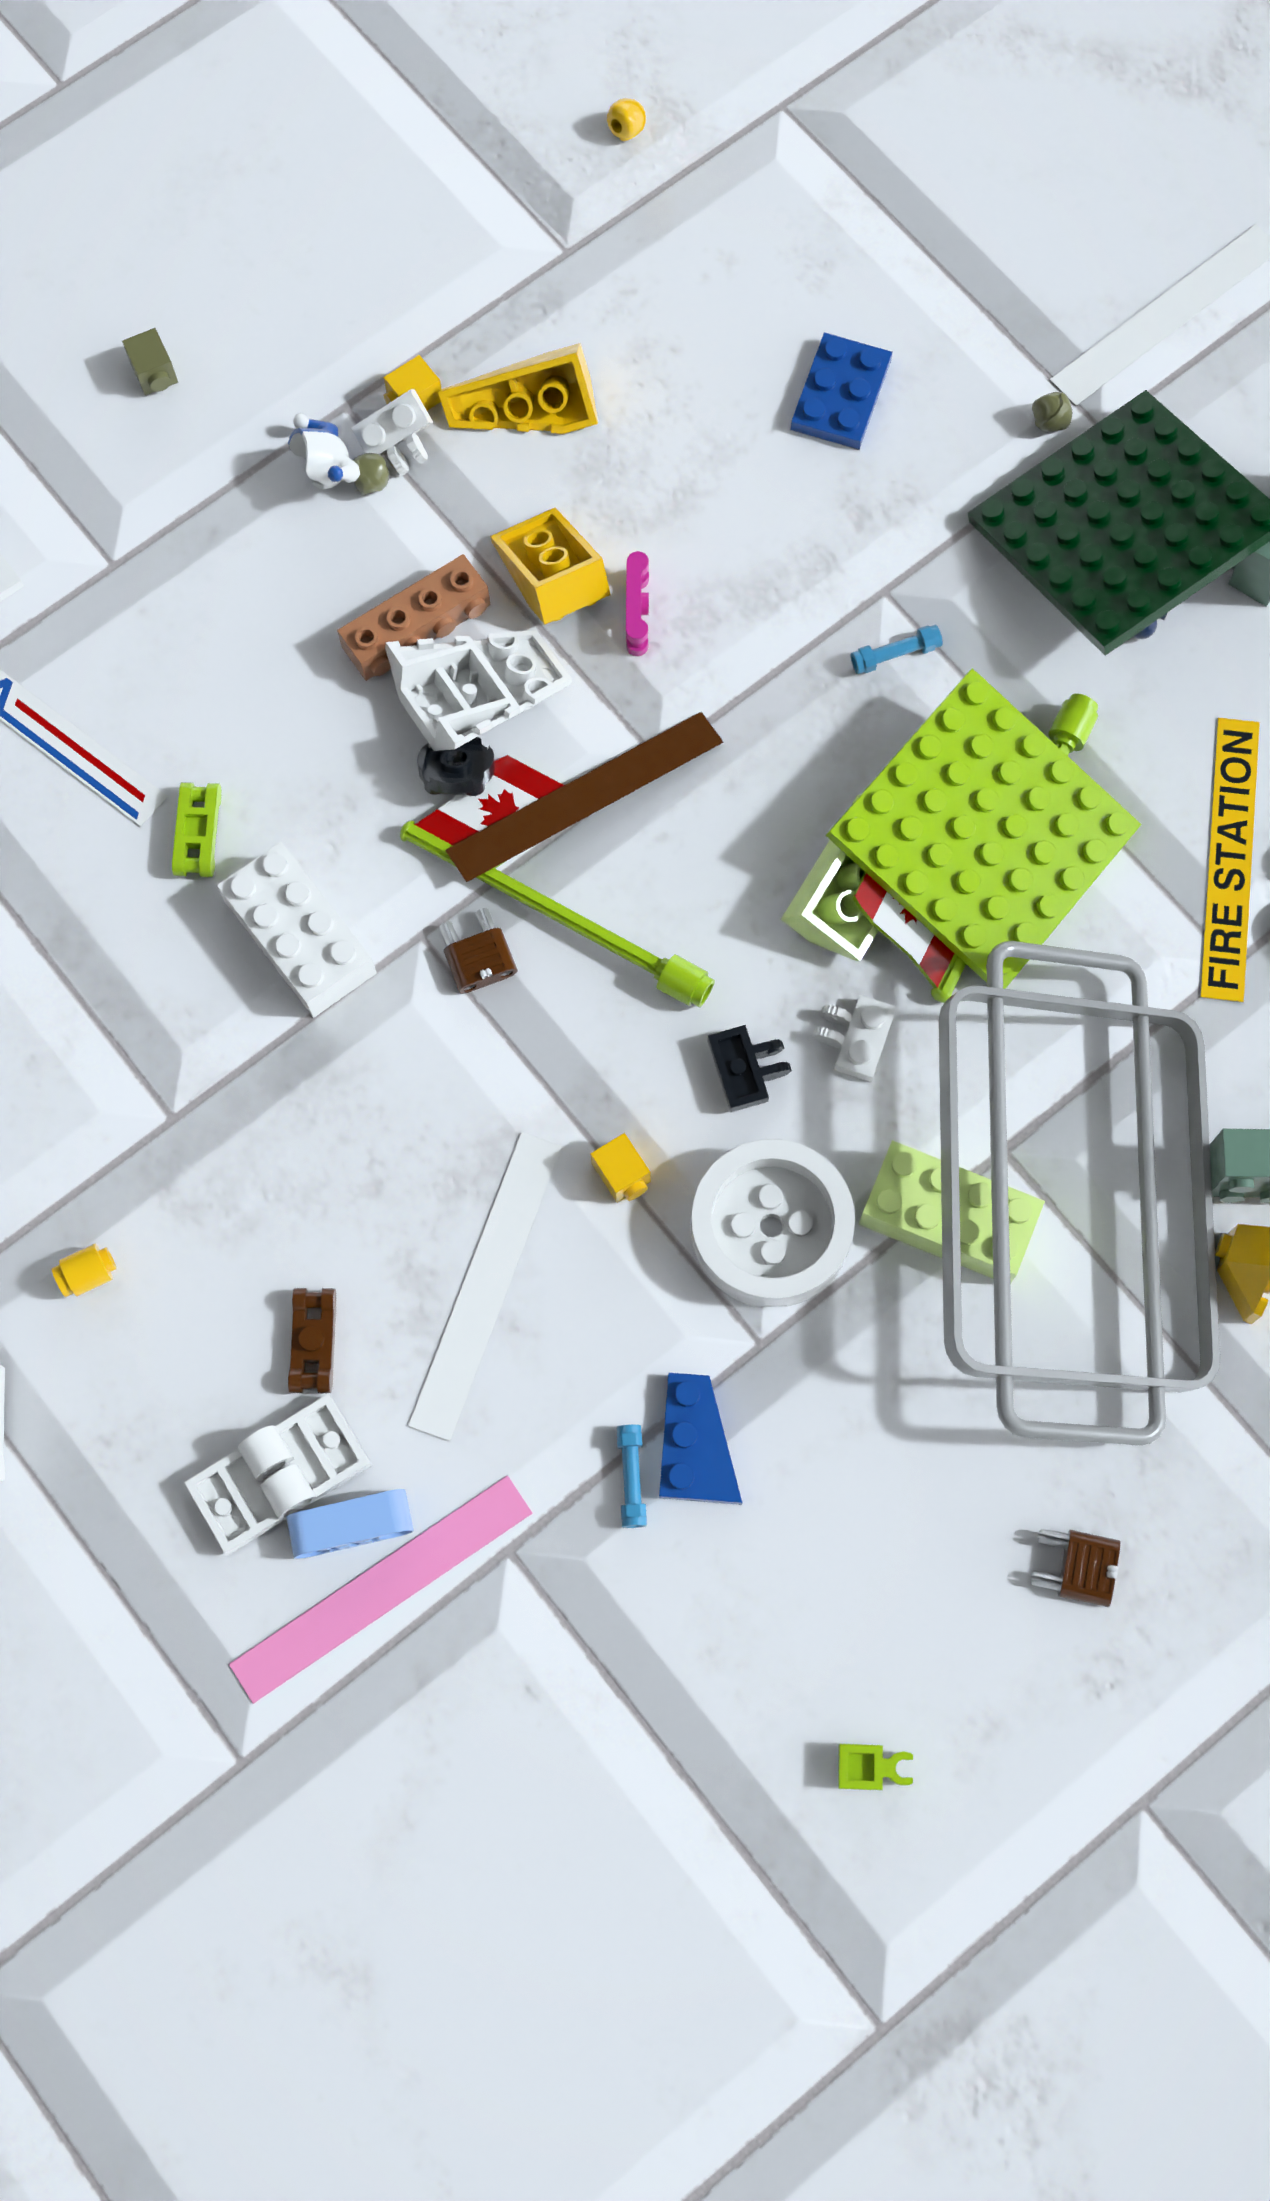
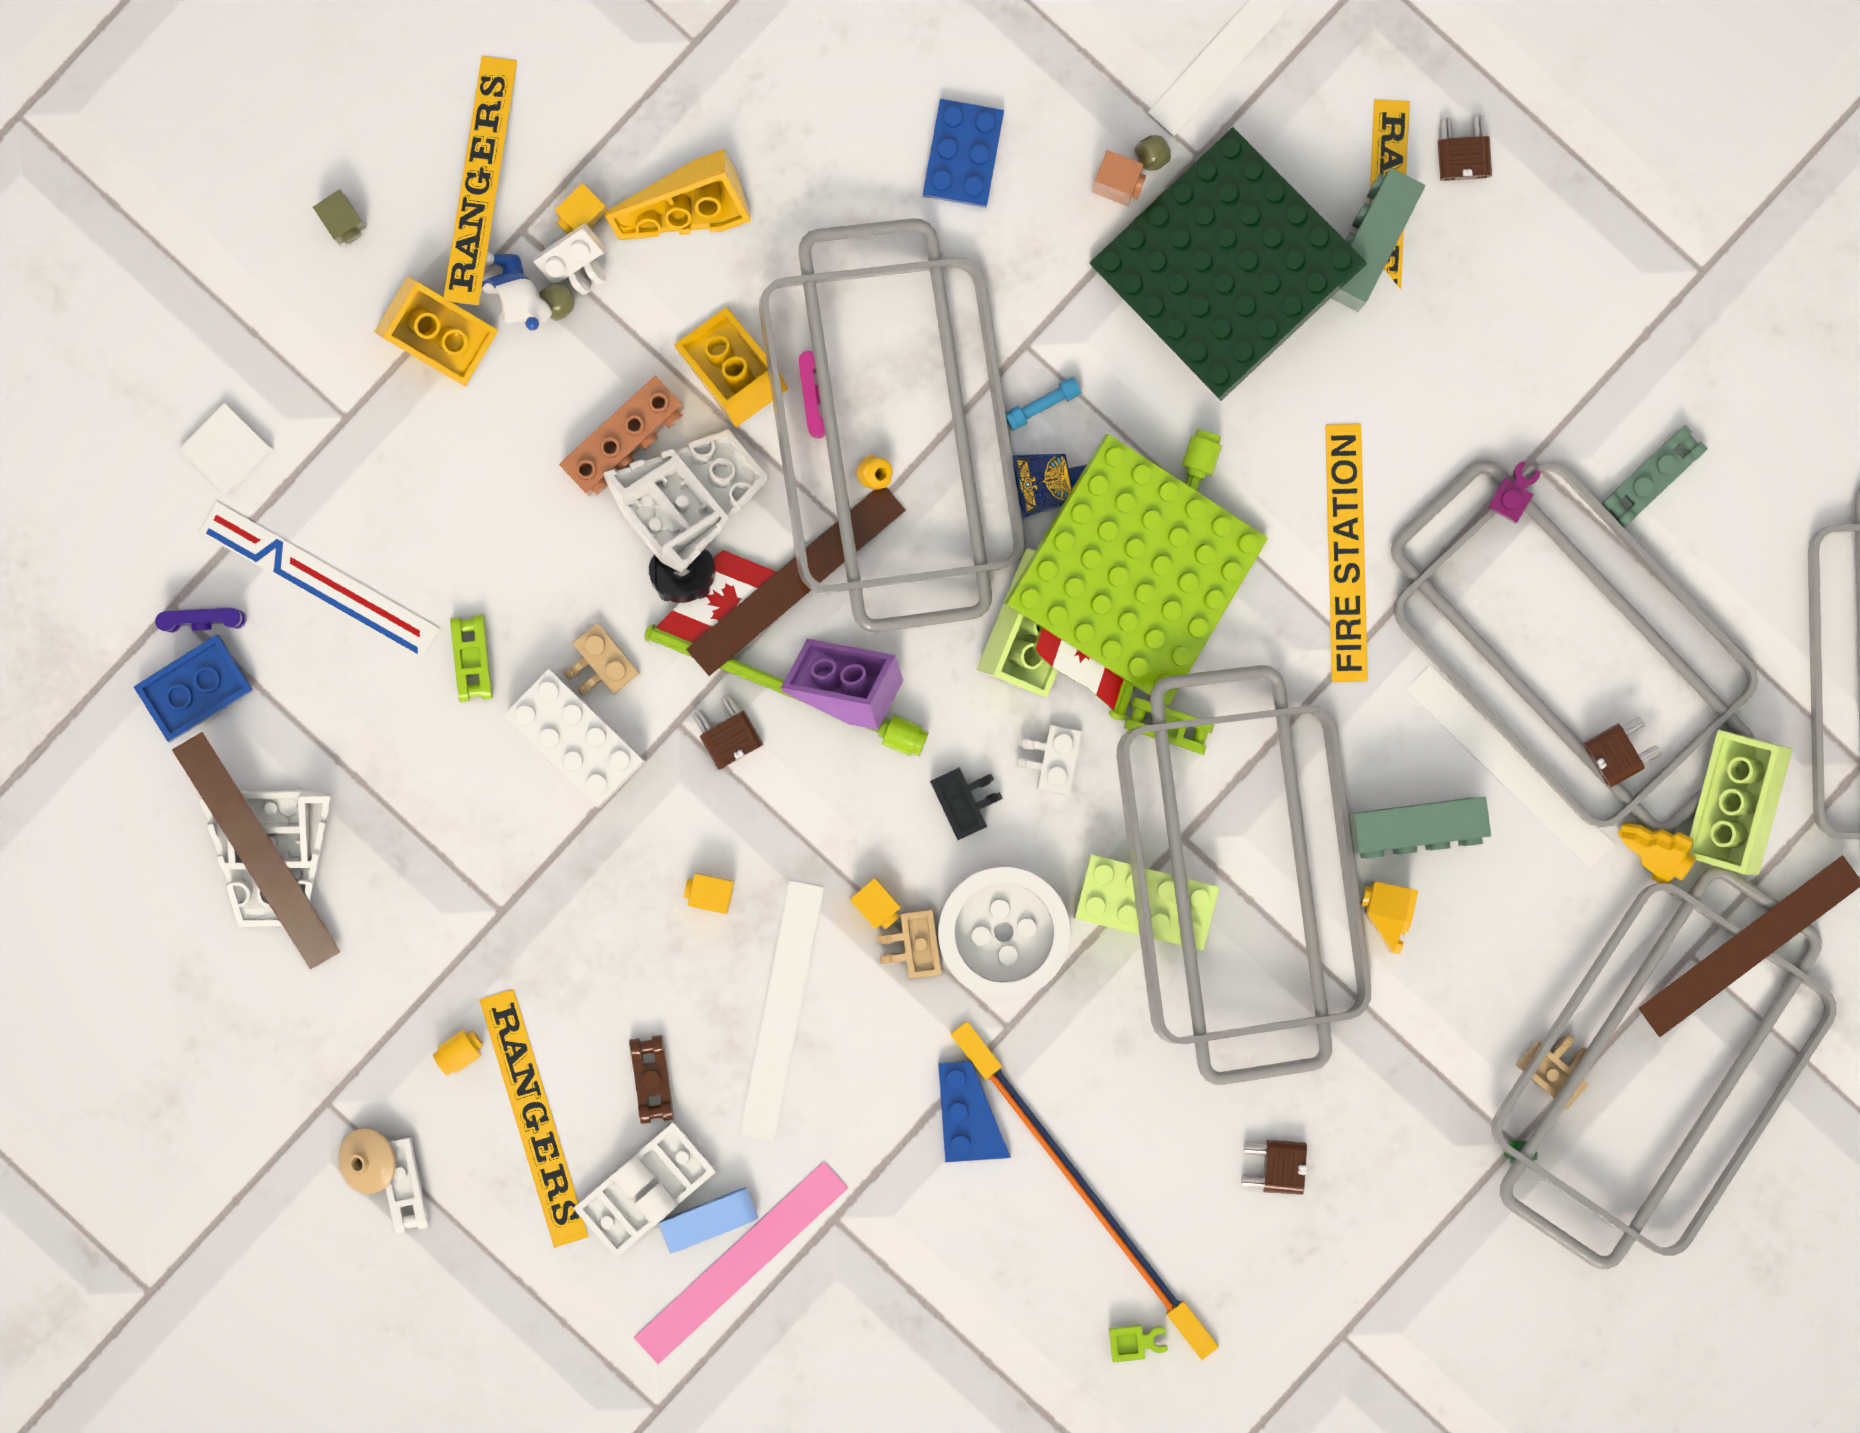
camera: 10 degrees left, 15 degrees up
dark azure bar [616,1424,647,1528] -> none
none -> yellow slope [374,276,499,386]
none -> yellow sticker [443,56,517,305]
none -> yellow sticker [479,989,588,1248]
none -> tan hinge [564,623,640,696]
none -> yellow brick [684,873,735,914]
none -> light grey bar [759,218,1025,632]
none -> medium lavender slope [781,639,903,730]
none -> yellow piece [856,455,893,490]
none -> tan hinge [877,909,942,979]
none -> piece [950,1021,1219,1360]
none -> torso [1012,454,1087,520]
none -> nougat brick [1092,150,1146,206]
none -> lime plate [1124,697,1214,755]

